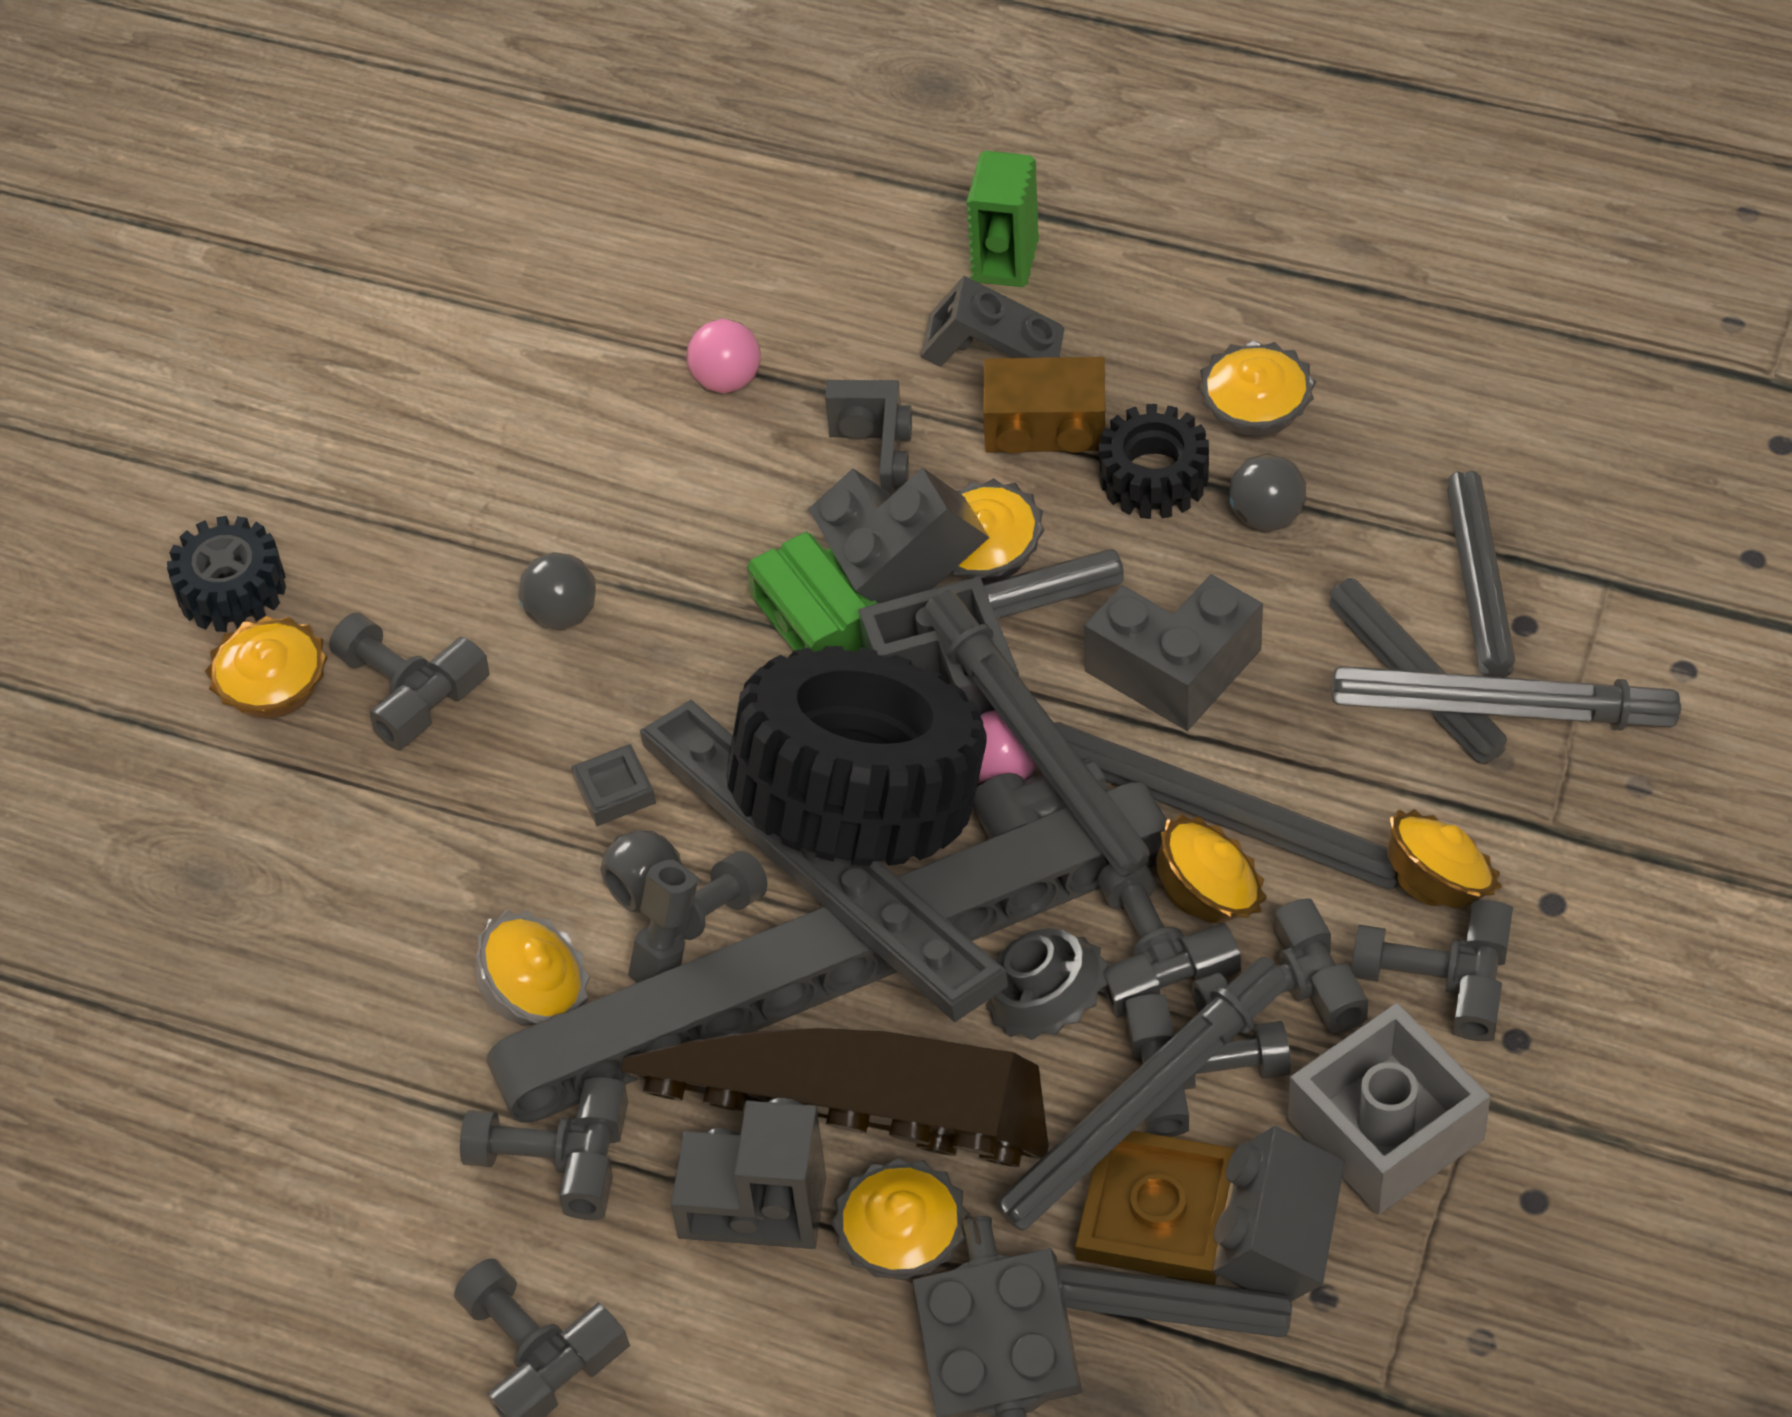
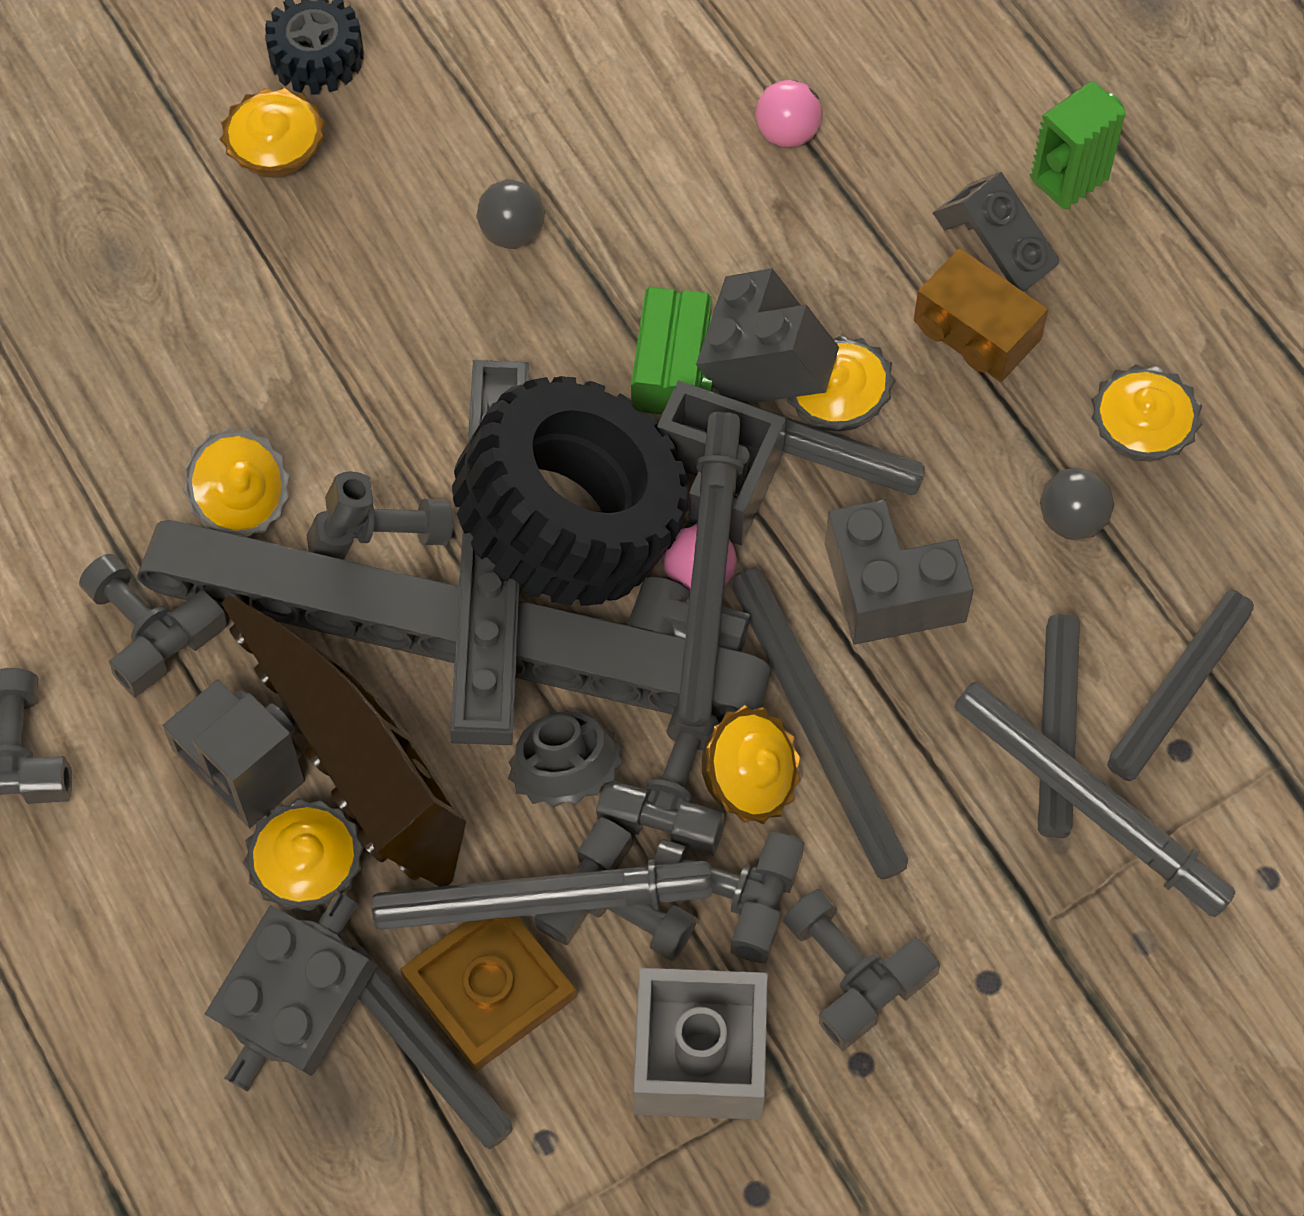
camera: 35 degrees right, 10 degrees up
dark grey bar [329,613,490,750] -> none
dark grey tile [571,744,656,826] -> none
dark grey piece [600,831,682,912] -> none
dark grey bracket [825,380,912,495] -> none
black tyre [1099,404,1209,519] -> none
dark grey brick [1212,1126,1345,1301] -> none
piece [1387,809,1502,908] -> none

